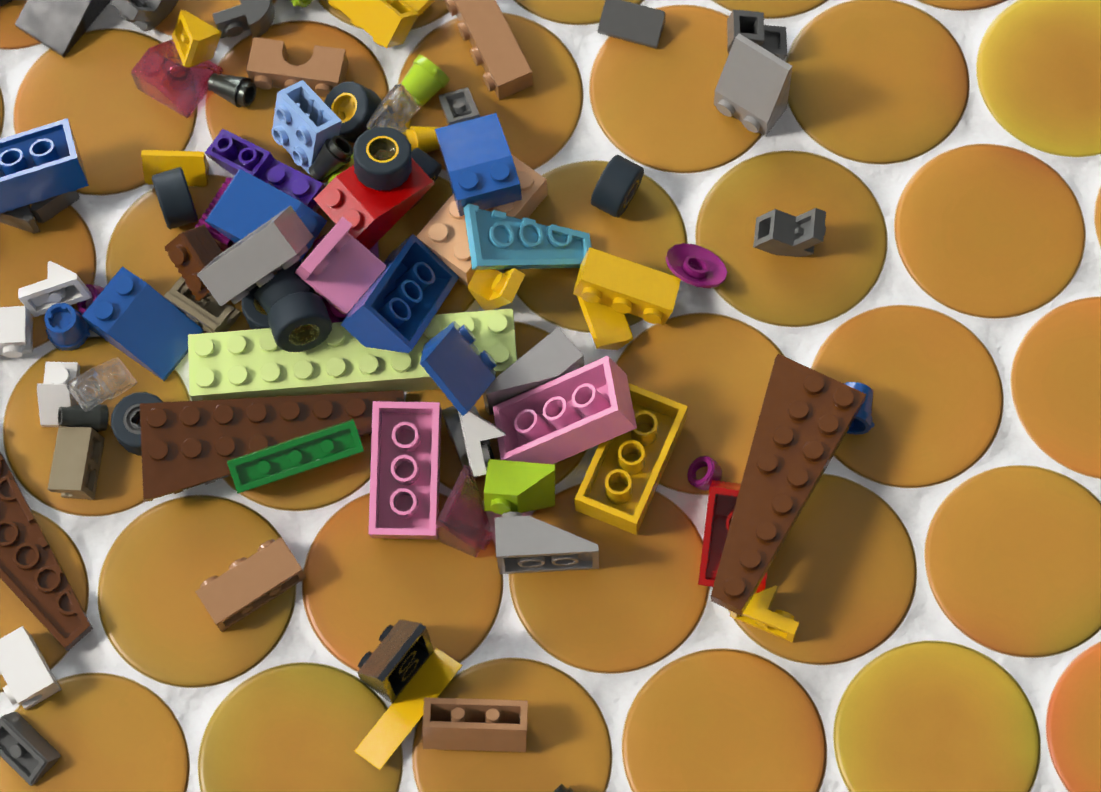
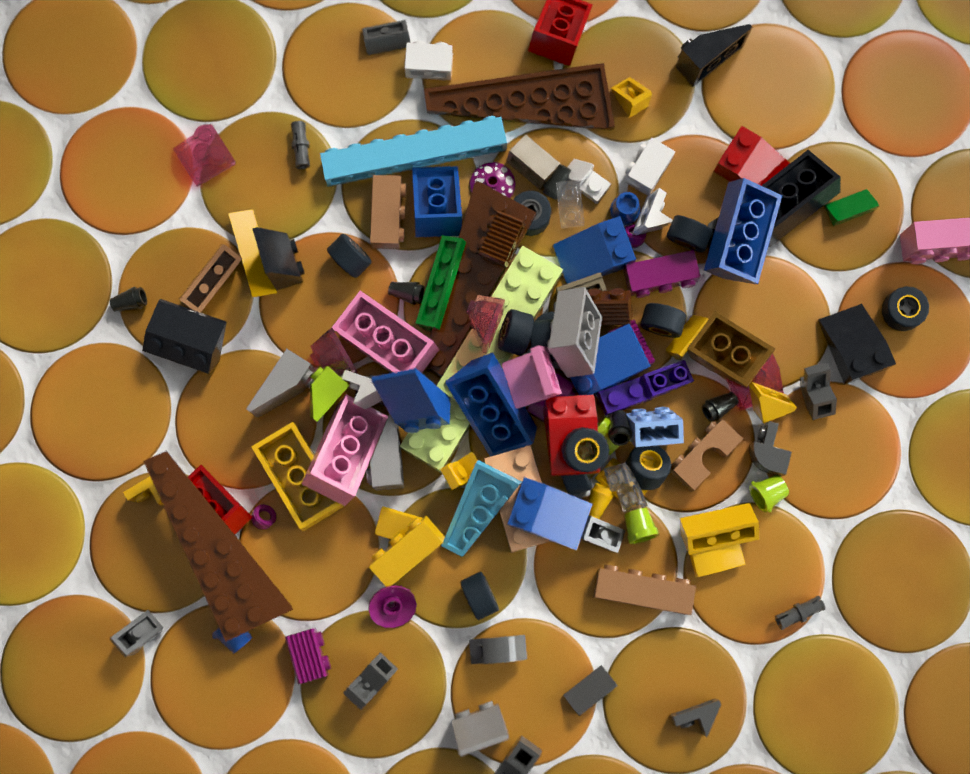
camera: 120 degrees right, 10 degrees up
none -> dark grey slope [110,610,164,658]
none -> black slope [142,299,227,374]
none -> magenta brick [285,628,331,685]
none -> dark grey pin [291,121,310,169]
none -> medium azure brick [320,116,507,187]
none -> black wheel [327,234,372,278]
none -> pearl dark grey cone [388,281,425,305]
none -> blue slope [412,166,462,237]
none -> clear pink slope [466,295,505,354]
none -> dark grey brick [469,635,527,664]
none -> magenta dish [470,162,515,198]
none -> reddish brown brick [477,210,526,268]
none -> magenta brick [623,250,701,298]
none -> black wheel [667,215,713,252]
none -> pearl gold slope [687,311,775,388]

